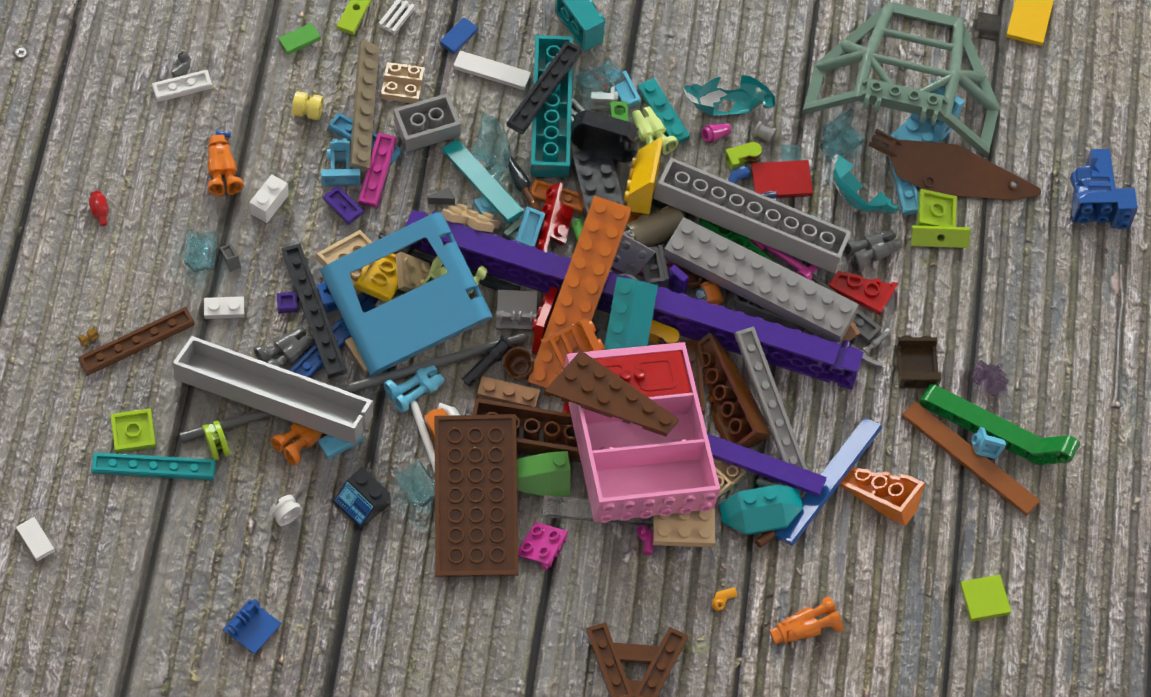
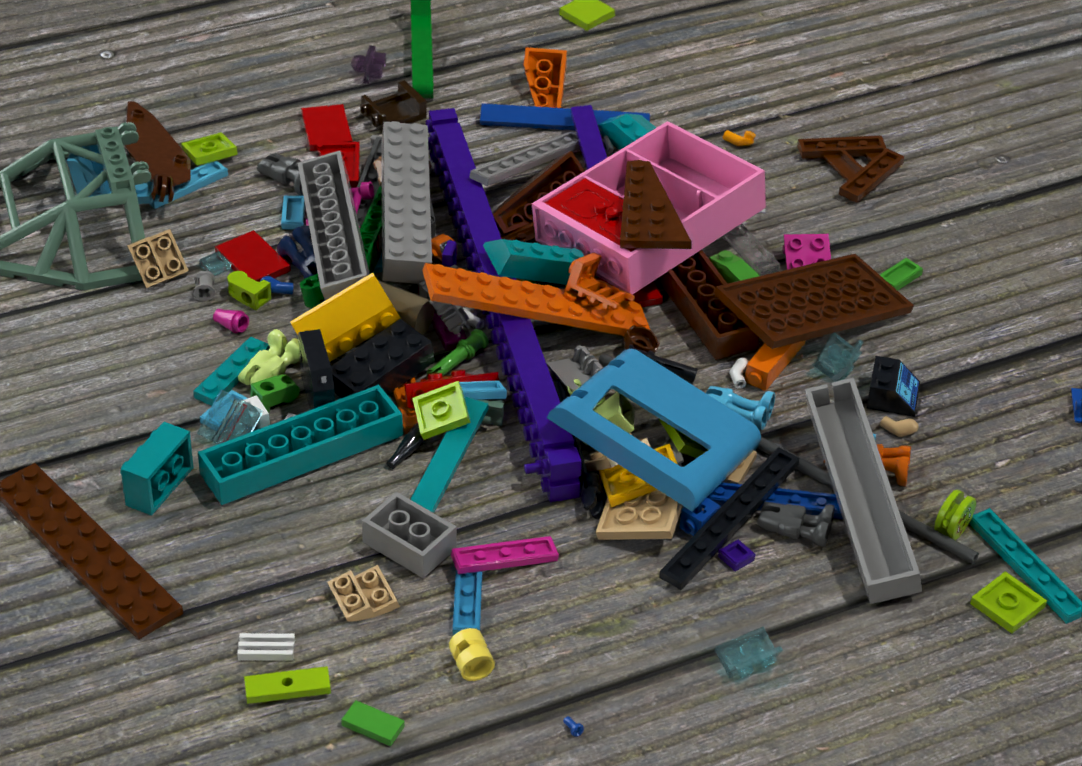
camera: 120 degrees left, 20 degrees down
reddish brown tile [78,307,195,376] -> none
pearl gold piece [78,327,100,347] -> none
white plate [204,297,245,319] -> none
orange piece [207,135,244,196] -> none
dark grey piece [220,244,241,271] -> none
white brick [249,174,289,223] -> none
white wheel [269,495,302,526] -> none
medium azure tile [321,138,361,186] -> none
dark purple plate [323,185,363,225] -> none
dark tan plate [349,40,379,172] -> none
white bar [410,400,435,482] -> none
dark grey piece [427,187,455,205] -> none
blue tile [440,17,478,54] -> none
tan plate [442,204,500,233] -> none
white tile [454,51,531,91] -> none
clear light blue piece [470,113,511,181] -> none
medium azure plate [474,196,497,214] -> none
medium nougat plate [477,376,540,408] -> none
black tile [506,41,583,135] -> none
red wing [532,286,558,355] -> none
teal animal [683,75,775,116] -> none
orange piece [769,596,844,645] -> none
clear light blue bracket [820,108,864,161] -> none
teal animal [832,154,899,214] -> none
dark orange tile [902,401,1040,516] -> none
lime tile [910,225,971,248] -> none
medium azure bracket [971,427,1006,460] -> none
blue brick [1070,149,1138,229] -> none
none -> tan slope [127,229,189,289]
none -> red tile [301,104,353,151]
none -> lime tile [412,381,471,440]
none -> bright green tile [880,258,923,291]
none -> tan arm [880,416,919,437]

